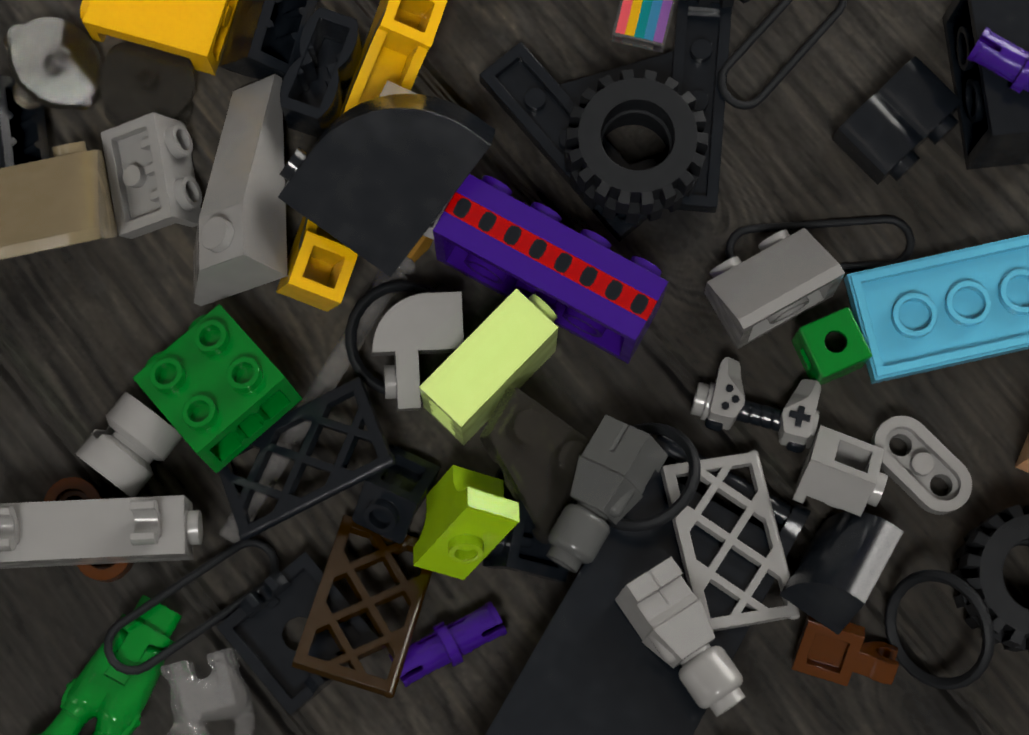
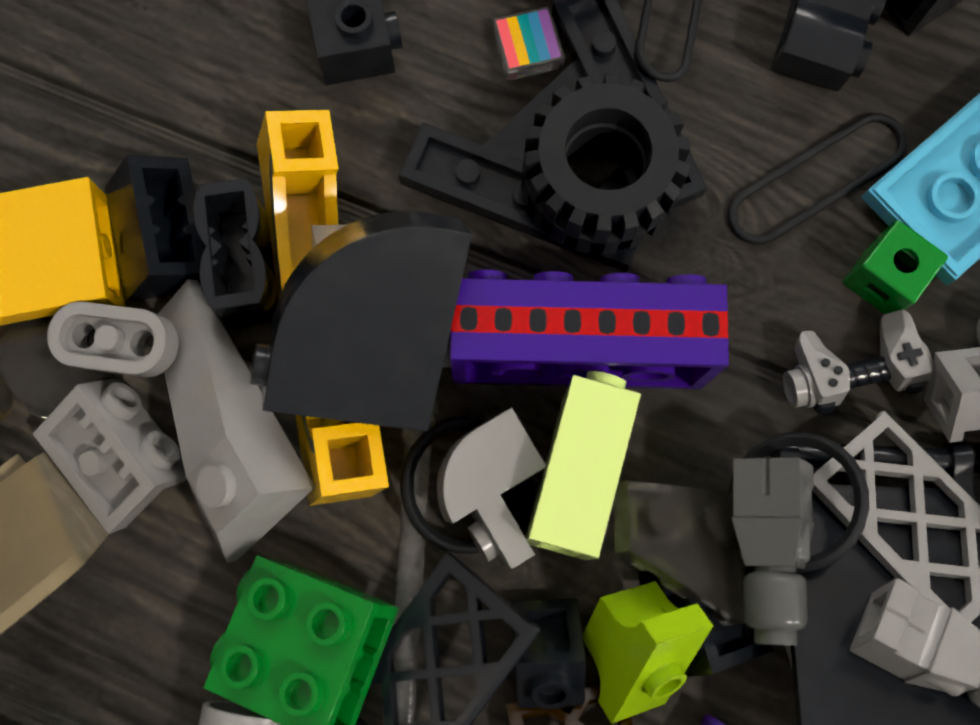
camera: 30 degrees left, 0 degrees up
light grey slope [704,228,845,349] -> none
none -> light grey plate [47,302,179,377]

